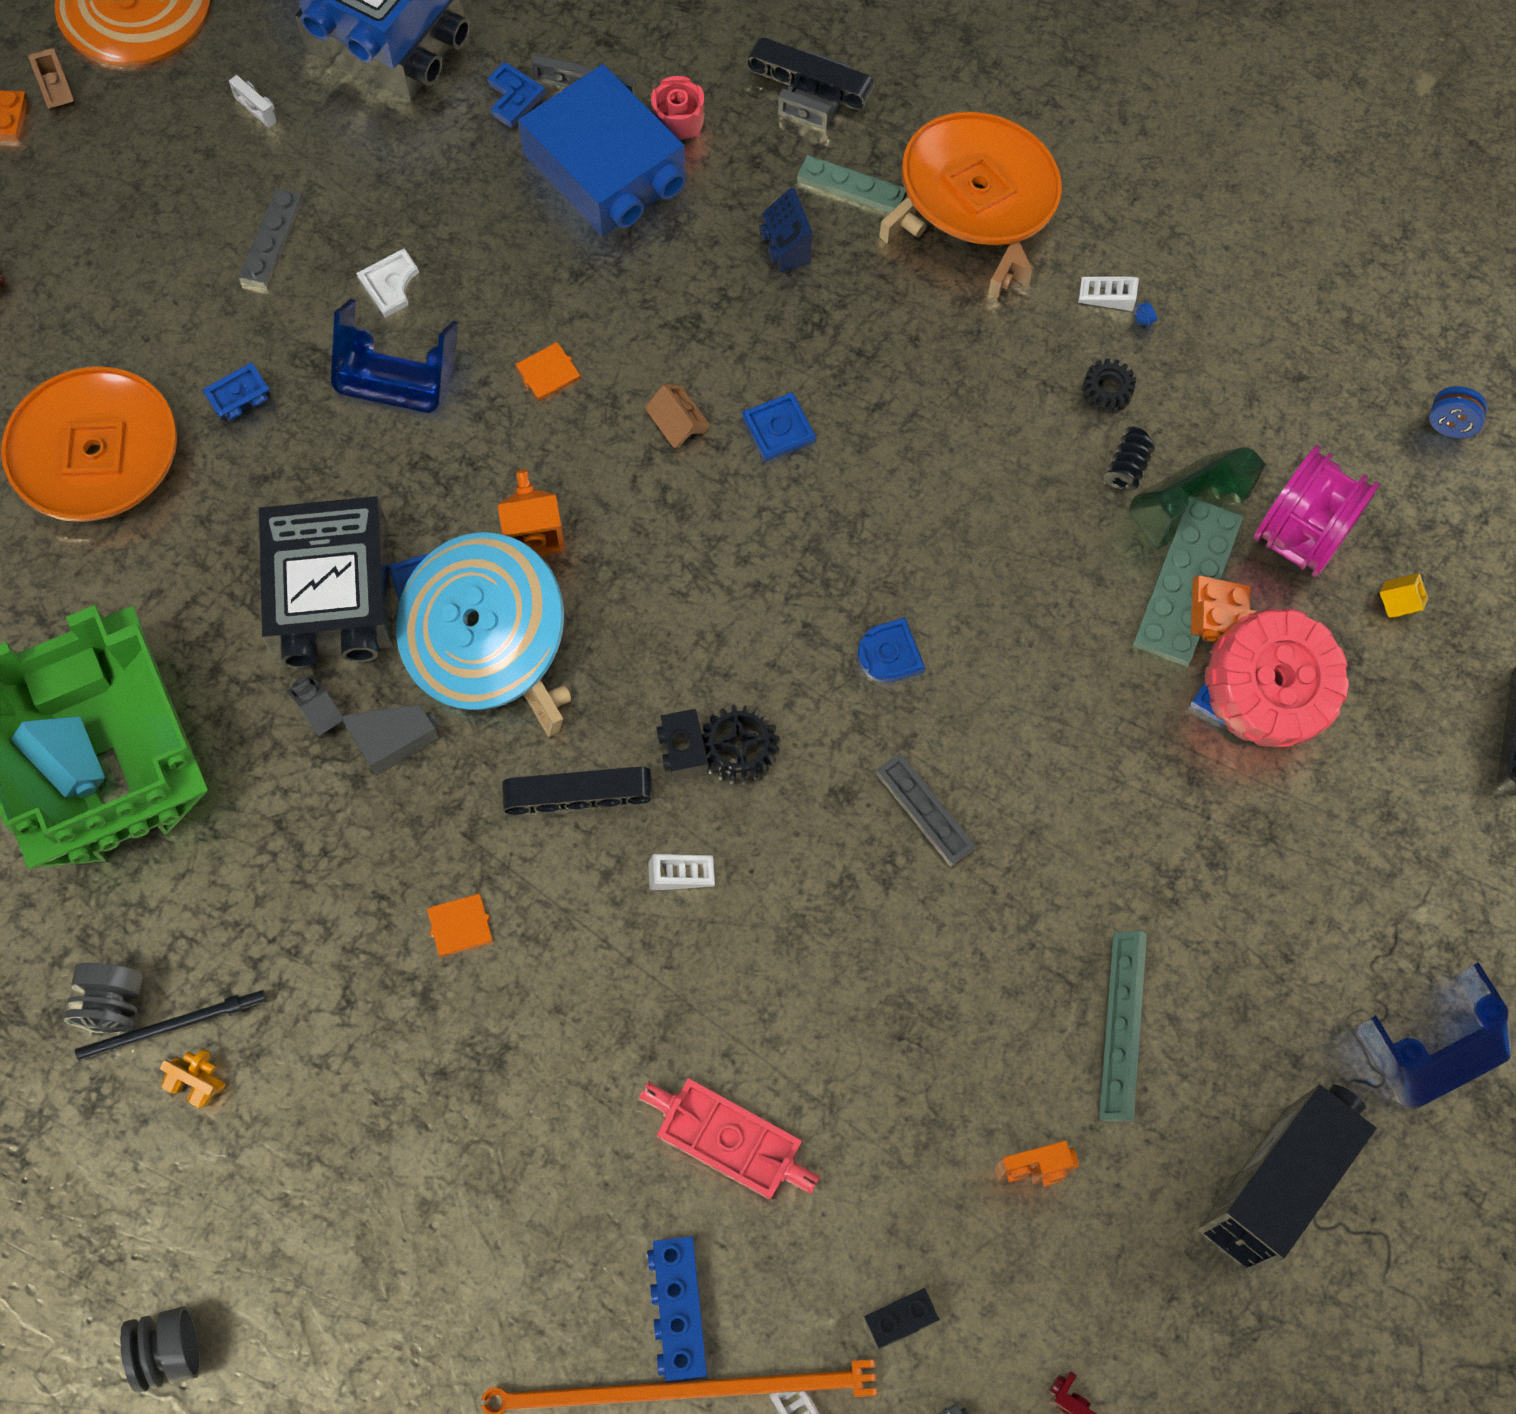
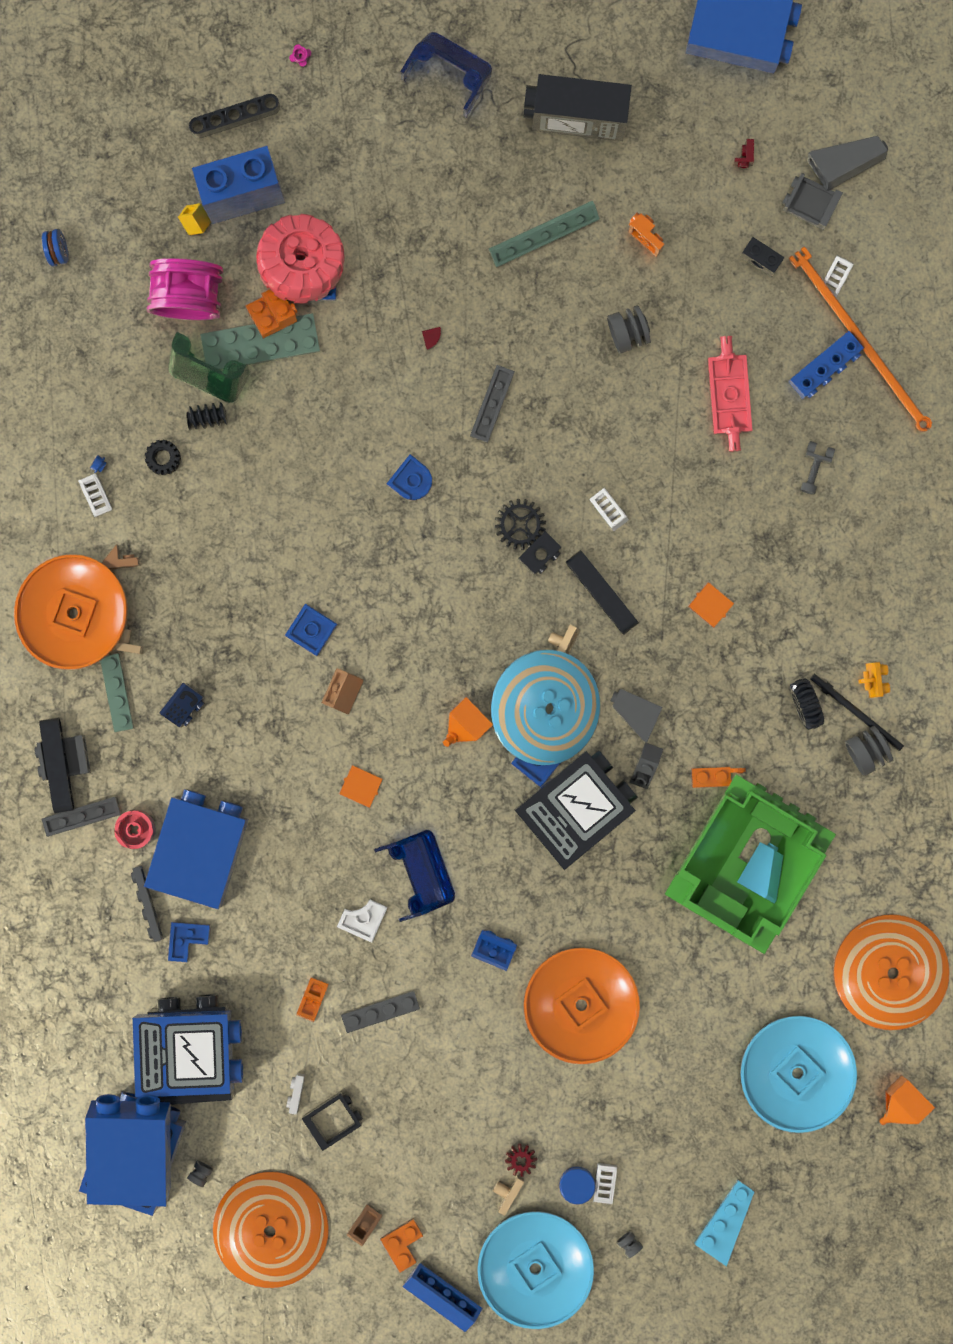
camera: 120 degrees left, 20 degrees up
none -> dark grey plate [41,796,121,837]
none -> blue brick [192,146,285,224]
none -> orange slope [296,978,329,1022]
none -> black window [302,1091,363,1151]
none -> dark red tile [422,327,441,350]
none -> dark grey wheel [607,305,651,354]
none -> orange hinge [691,767,746,788]
none -> black gear [790,678,825,730]
none -> dark grey bar [800,441,835,495]

